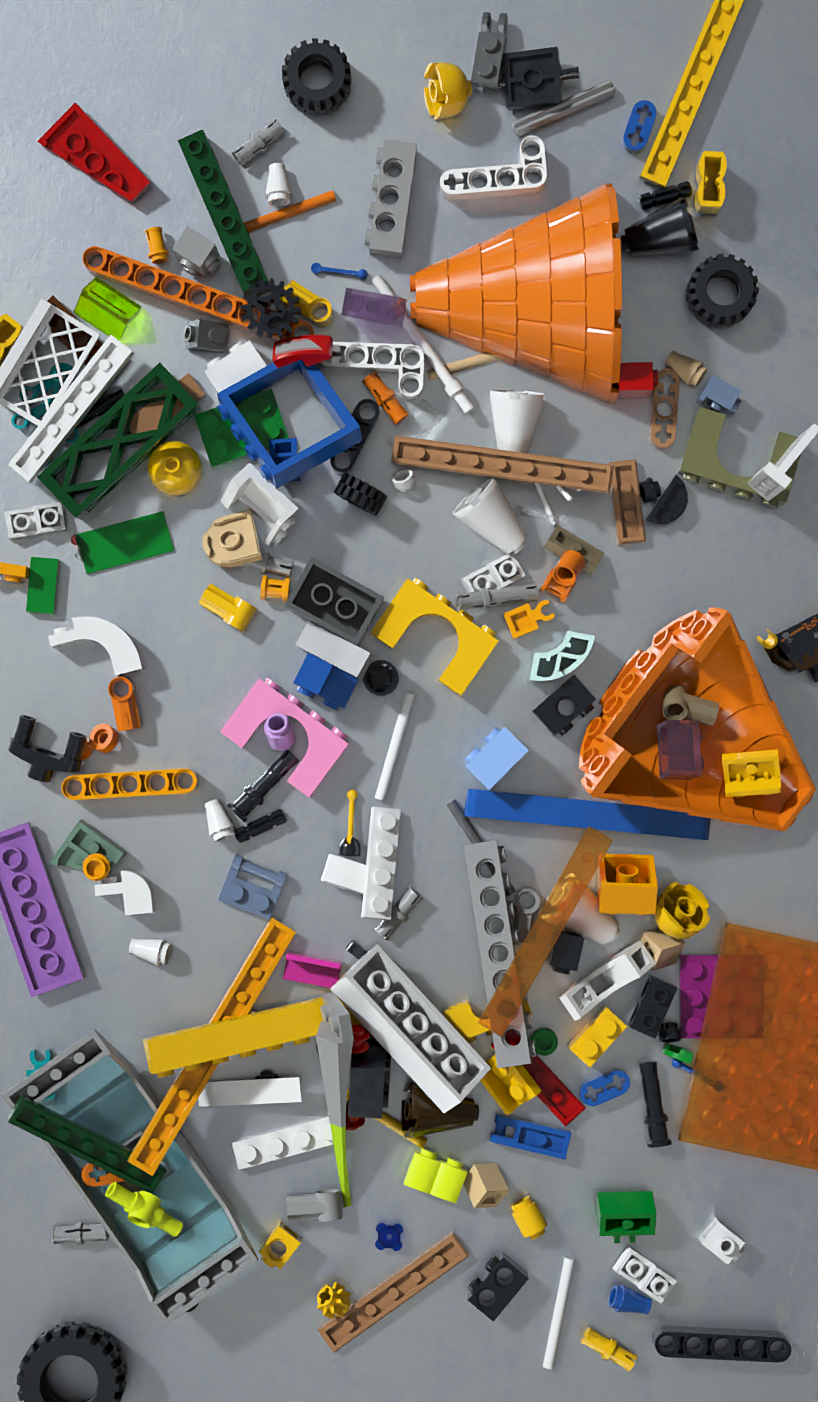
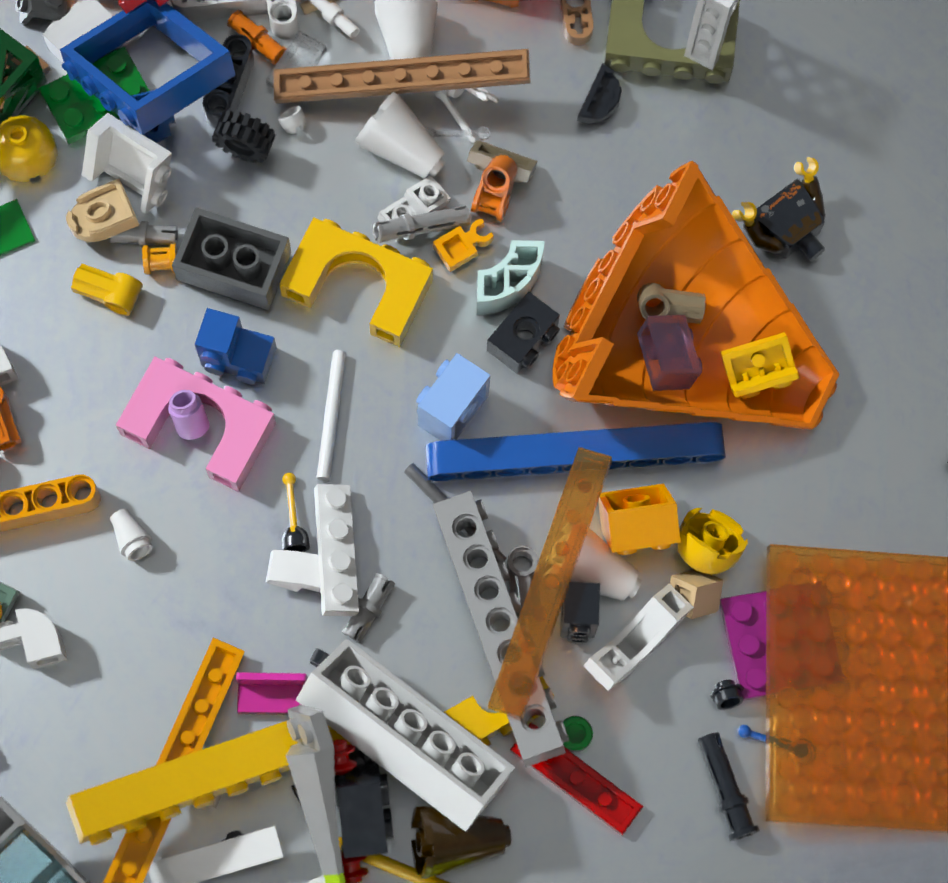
camera: 20 degrees left, 15 degrees down
white cone [129,938,172,966] -> none
sand blue plate [218,854,287,920] -> none
black pin [227,750,299,823] -> none
black axle [234,809,287,843] -> none
tile [295,621,375,680] -> none
black wheel [363,660,399,697] -> none
yellow bracket [480,1054,542,1115] -> none
blue plate [489,1113,572,1160] -> none
yellow brick [568,1004,627,1067] -> none
blue beam [579,1069,630,1106] -> none
medium nougat tile [608,459,646,545] -> none
black brick [627,974,678,1039] -> none
black plate [639,477,661,504] -> none
green tile [662,1043,693,1064] -> none

